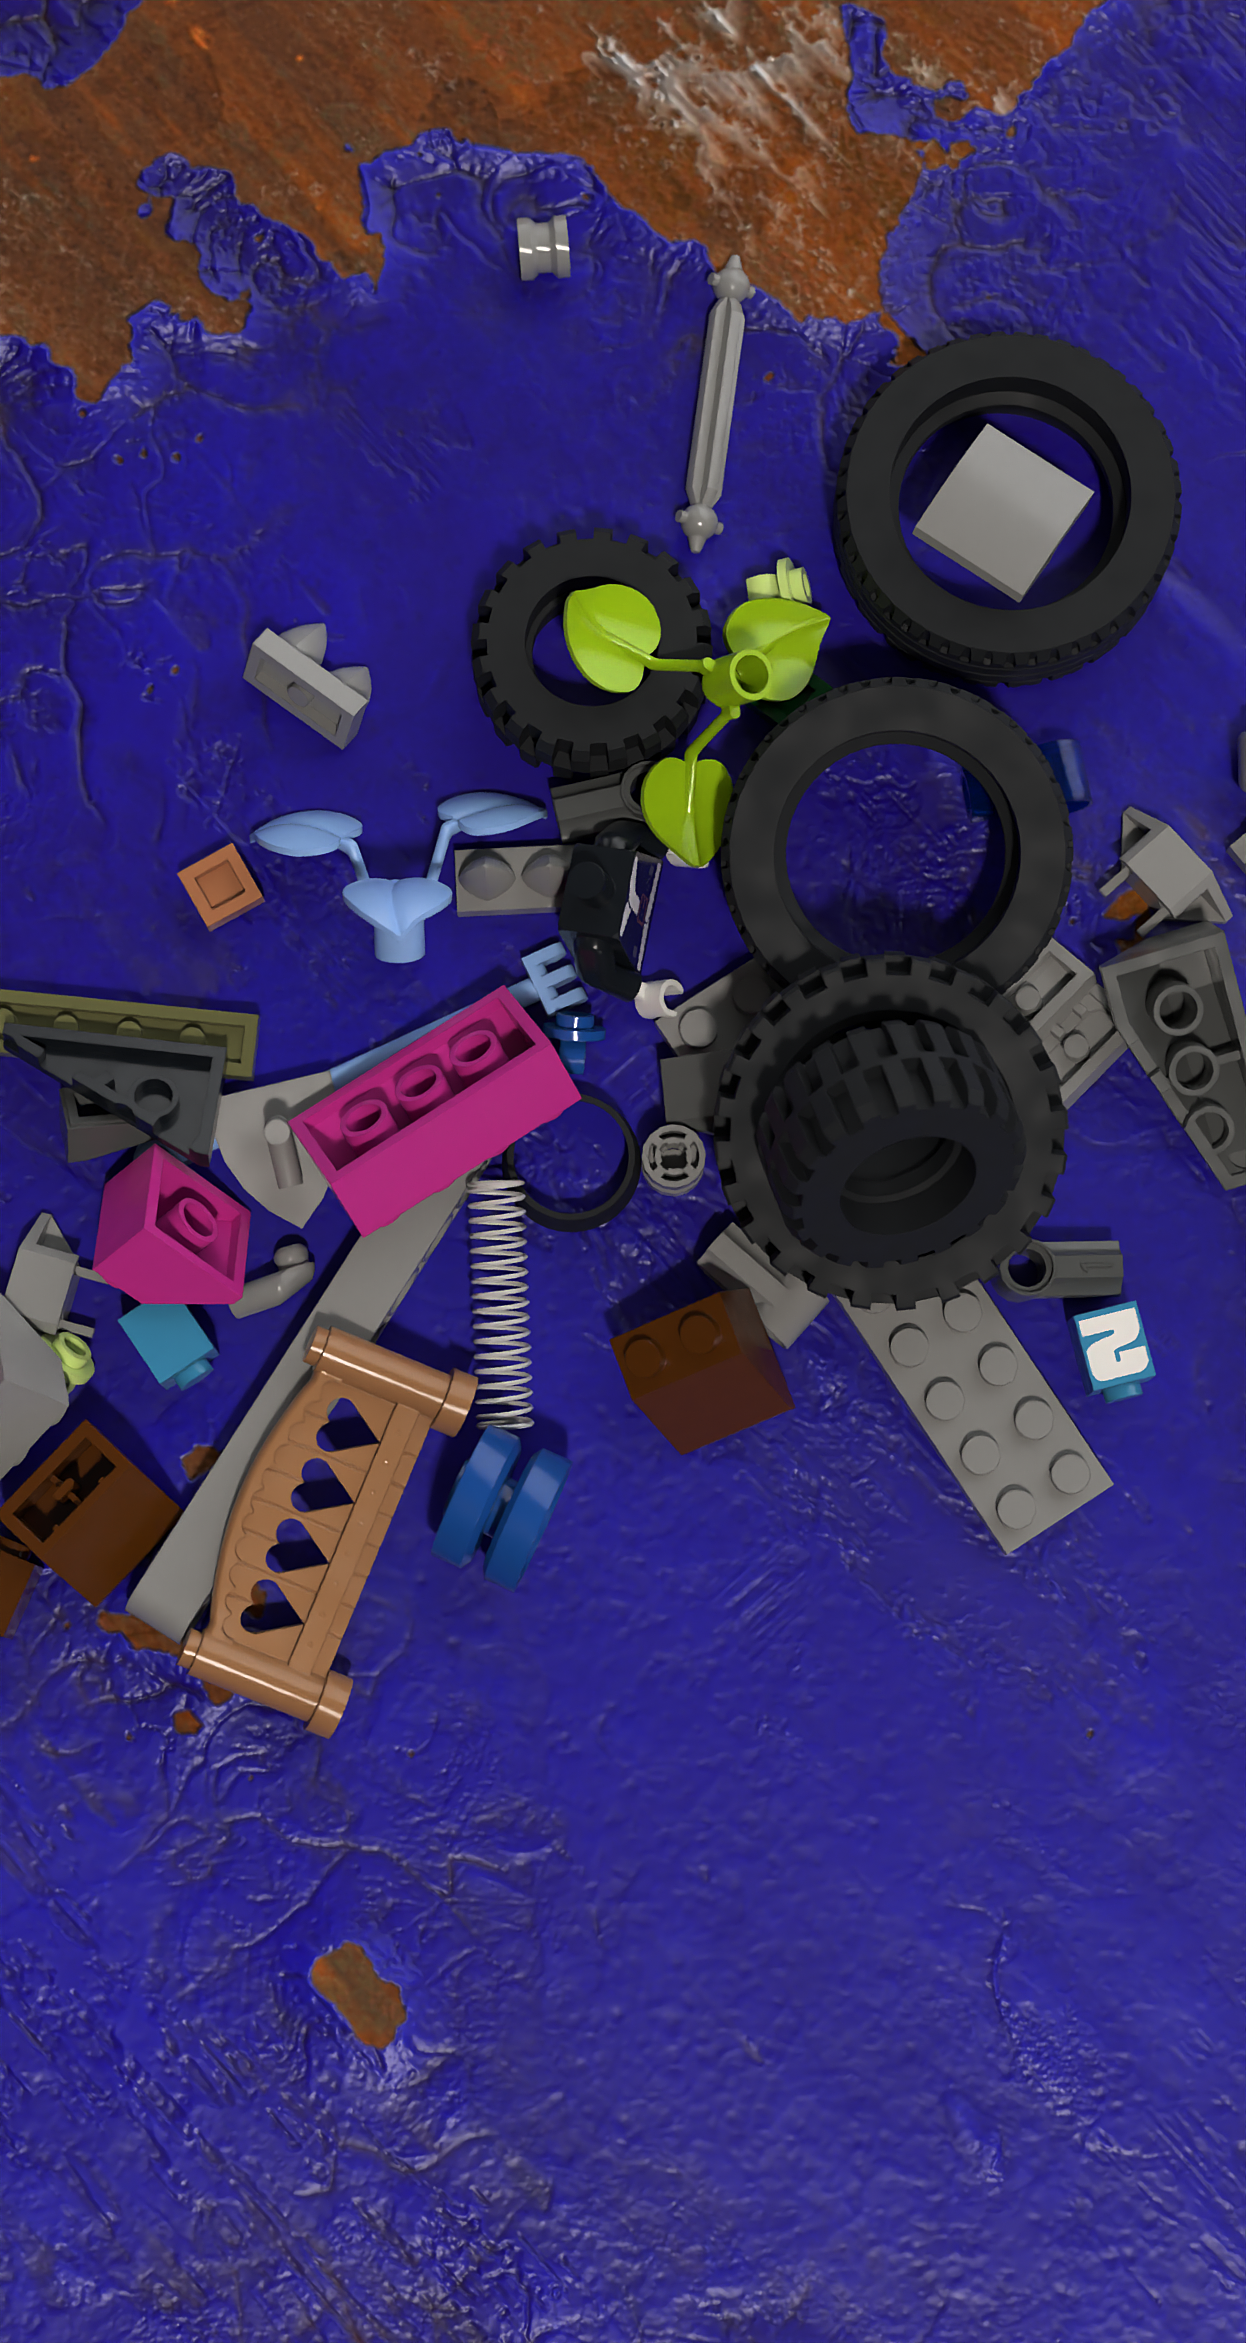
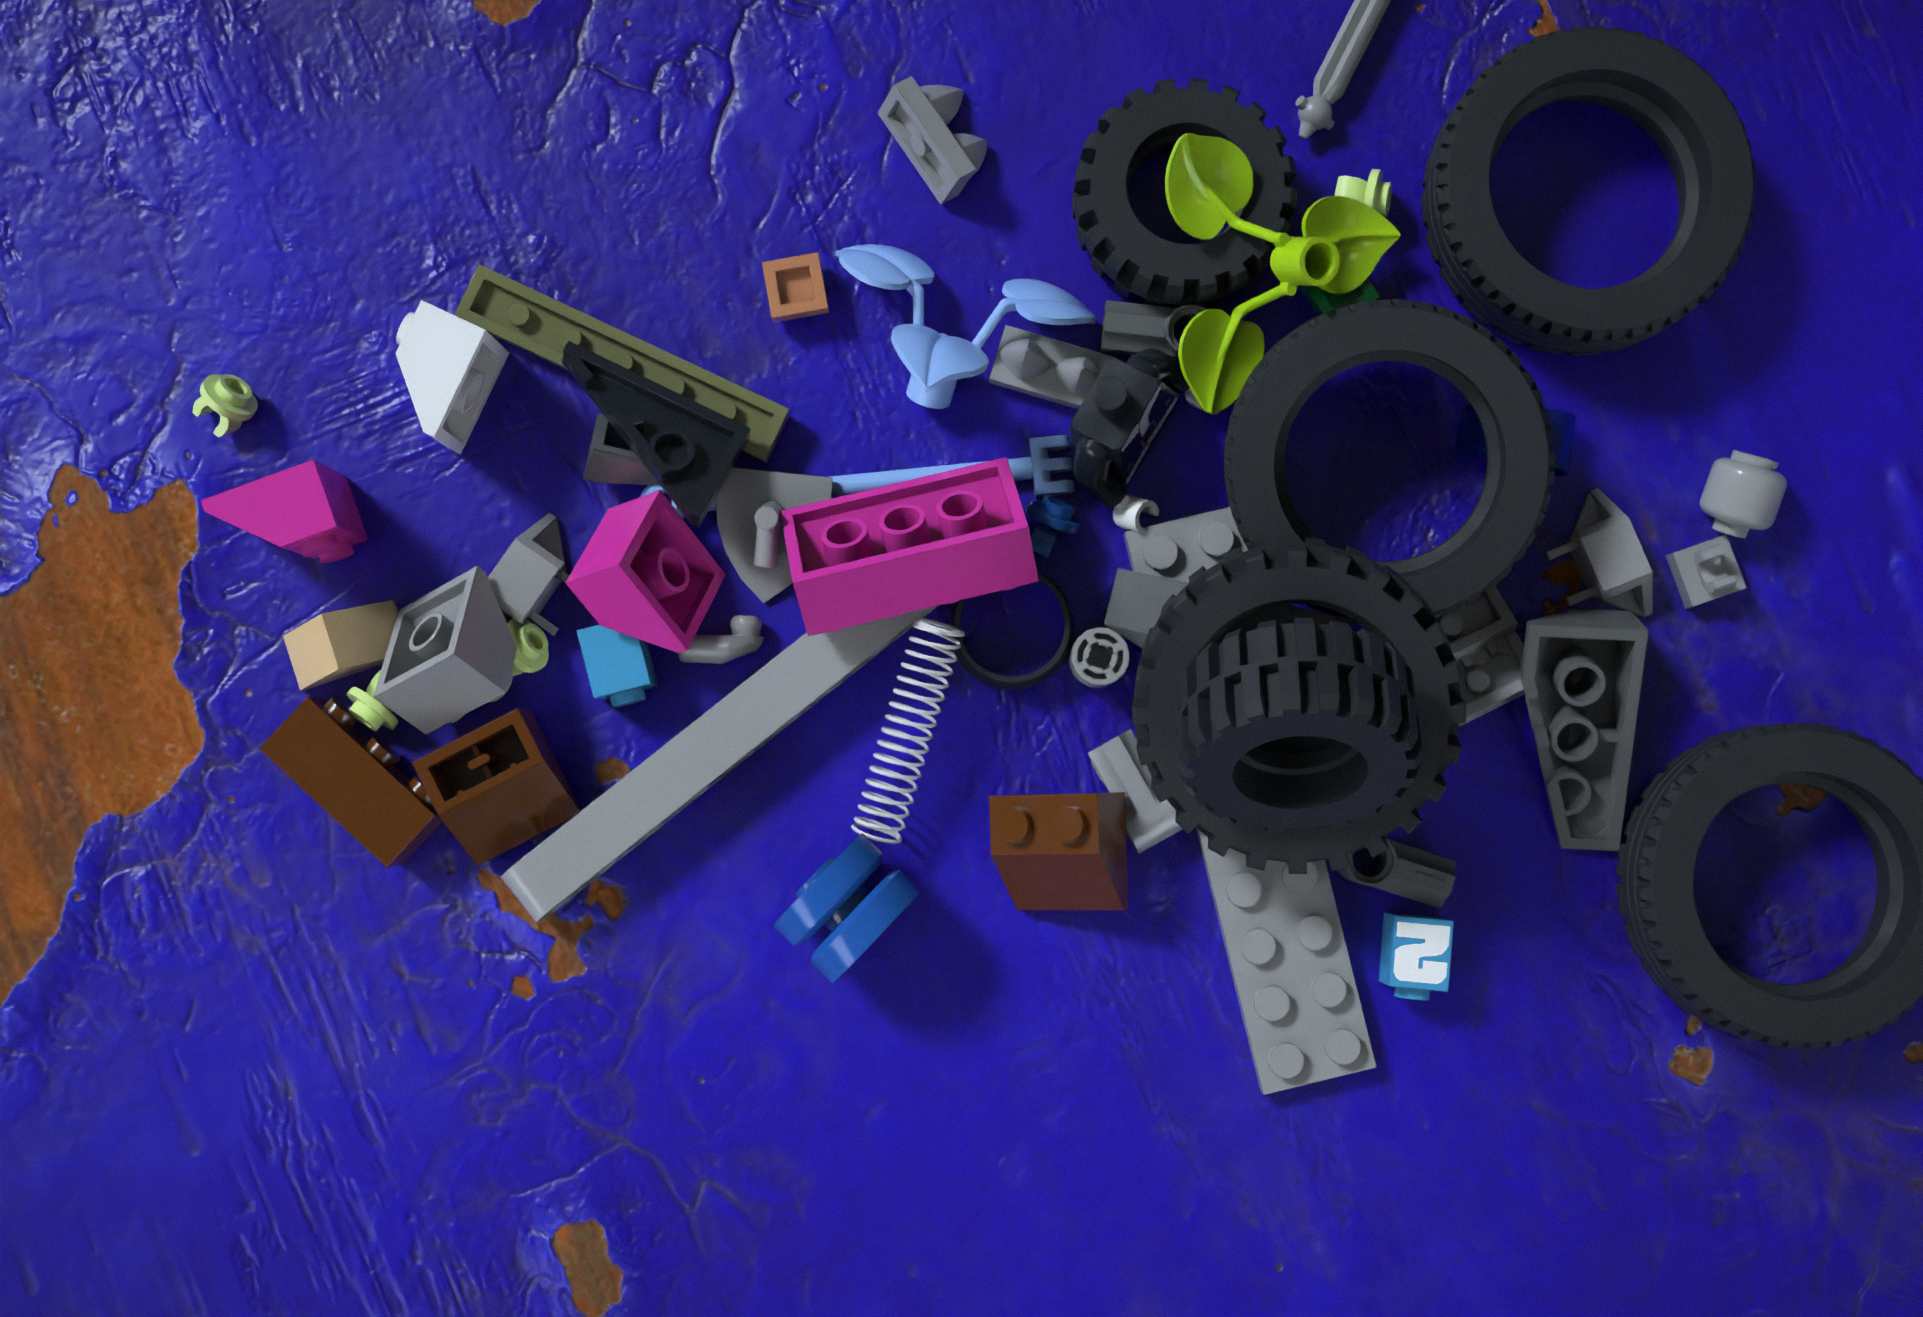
camera: 20 degrees right, 5 degrees up
medium nougat piece [176,1325,478,1739] -> none
light grey slope [912,423,1094,603] -> none

